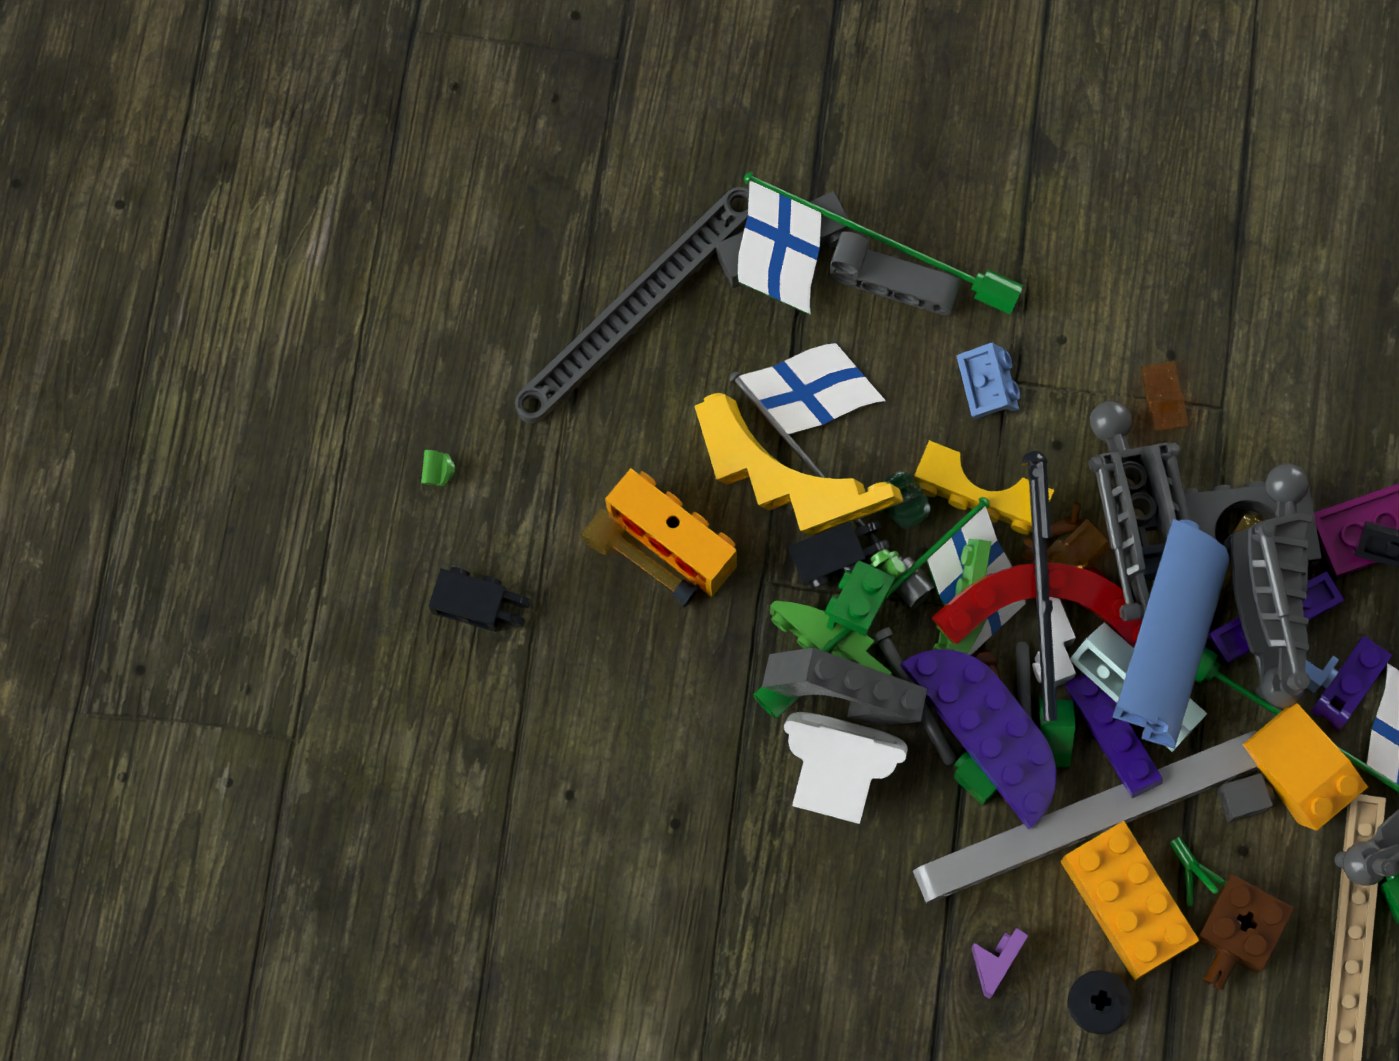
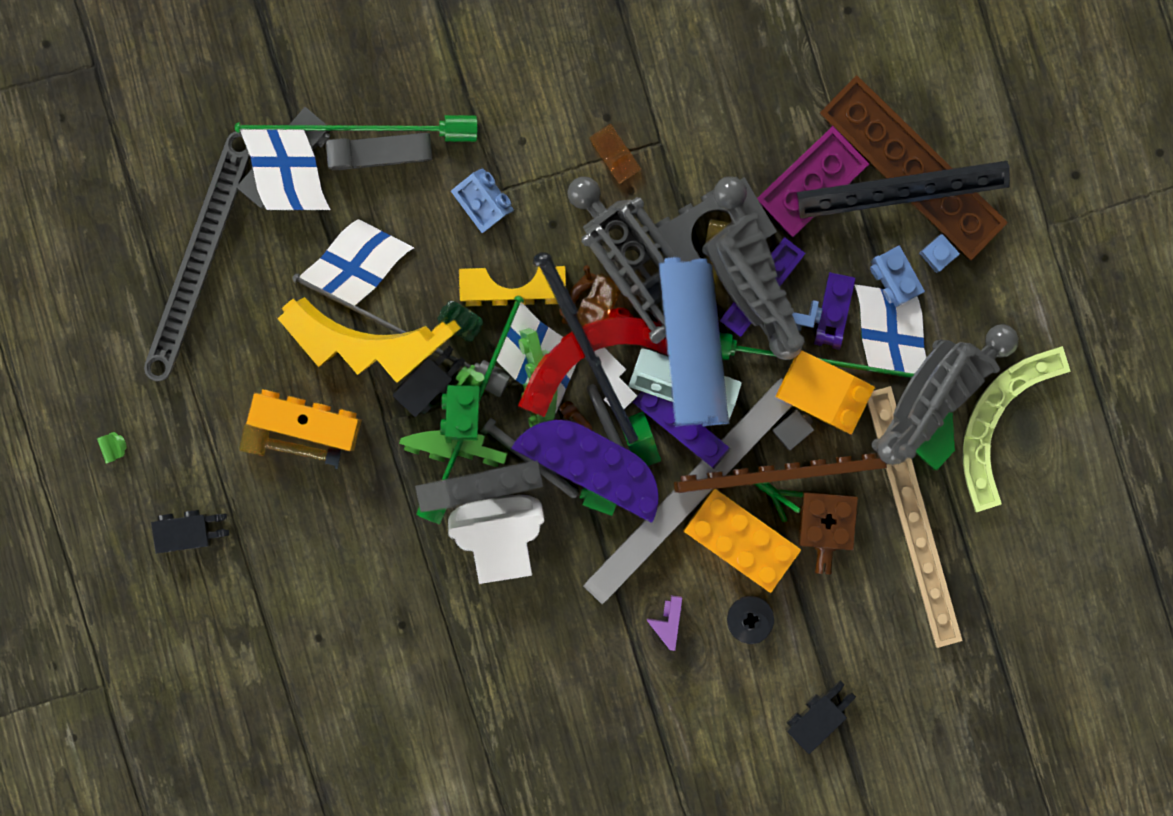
camera: 25 degrees left, 15 degrees up
none -> reddish brown plate [674,453,887,493]

